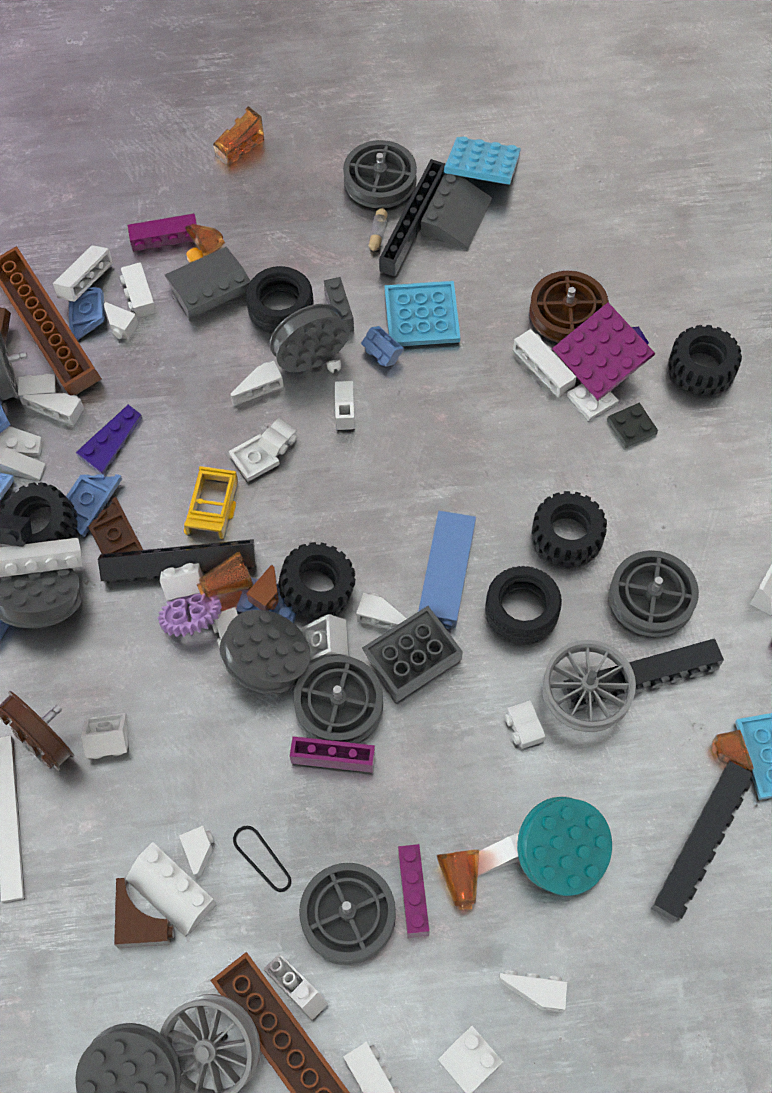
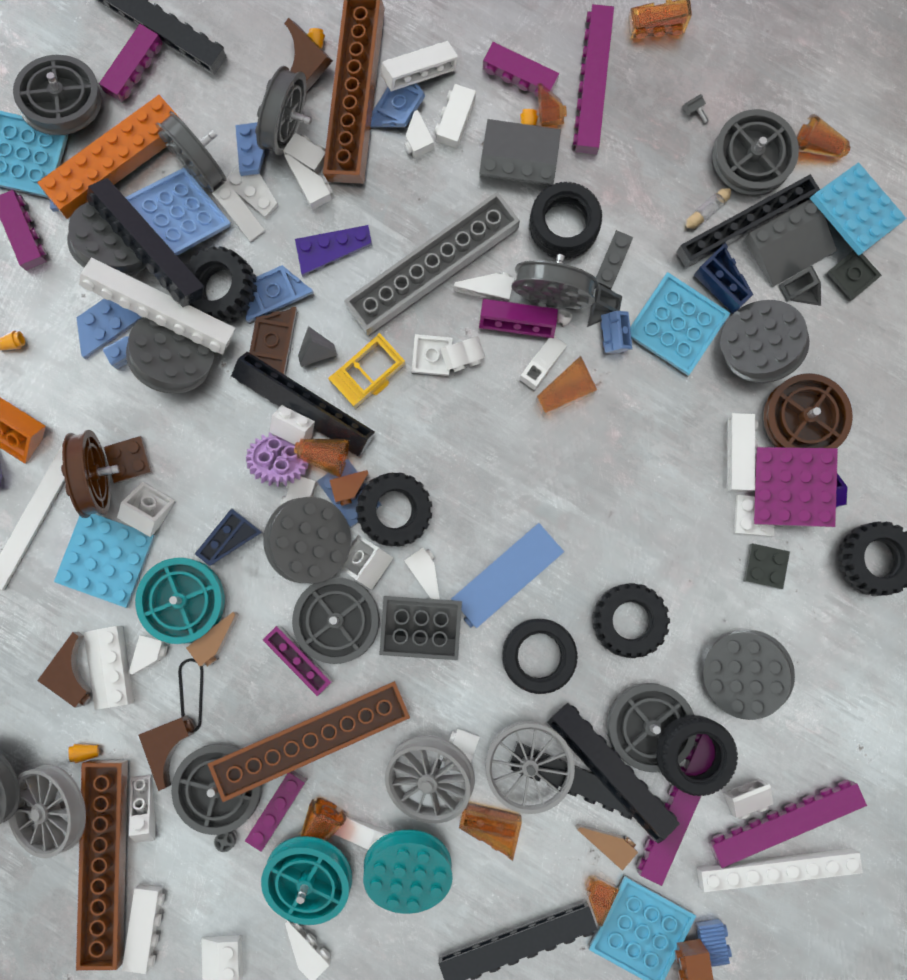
camera: 35 degrees right, 20 degrees up
none -> medium azure plate [54,514,156,608]
none -> light orange cone [68,744,99,764]
none -> reddish brown plate [104,436,152,484]
none -> teal wheel [135,558,225,644]
none -> reddish brown arch [138,715,194,791]
none -> medium nougat slope [186,612,239,667]
none -> dark blue wedge [195,508,263,566]
none -> dark orange brick [208,681,410,802]
none -> dark grey wheel [214,831,237,852]
none -> teal wheel [261,836,352,925]
none -> dark grey slope [298,326,337,367]
none -> light grey brick [344,191,520,336]
none -> light grey wheel [385,736,475,823]
none -> clear orange wedge [459,802,522,861]
none -> magenta brick [479,299,558,338]
none -> clear orange wedge [535,356,597,417]
none -> black brick [547,703,680,844]
none -> magenta brick [573,4,614,155]
none -> medium nougat slope [575,824,638,871]
none -> dark grey slope [587,284,622,327]
none -> magenta brick [636,734,715,886]
none -> black tyre [656,715,738,796]
none -> dark grey piece [682,94,710,123]
none -> dark blue wedge [694,242,754,314]
none -> dark grey wheel [703,630,795,720]
none -> dark grey wheel [720,300,810,383]
none -> dark grey slope [780,266,821,306]
none -> clear orange cone [797,114,851,158]
none -> pearl dark grey plate [827,250,882,301]

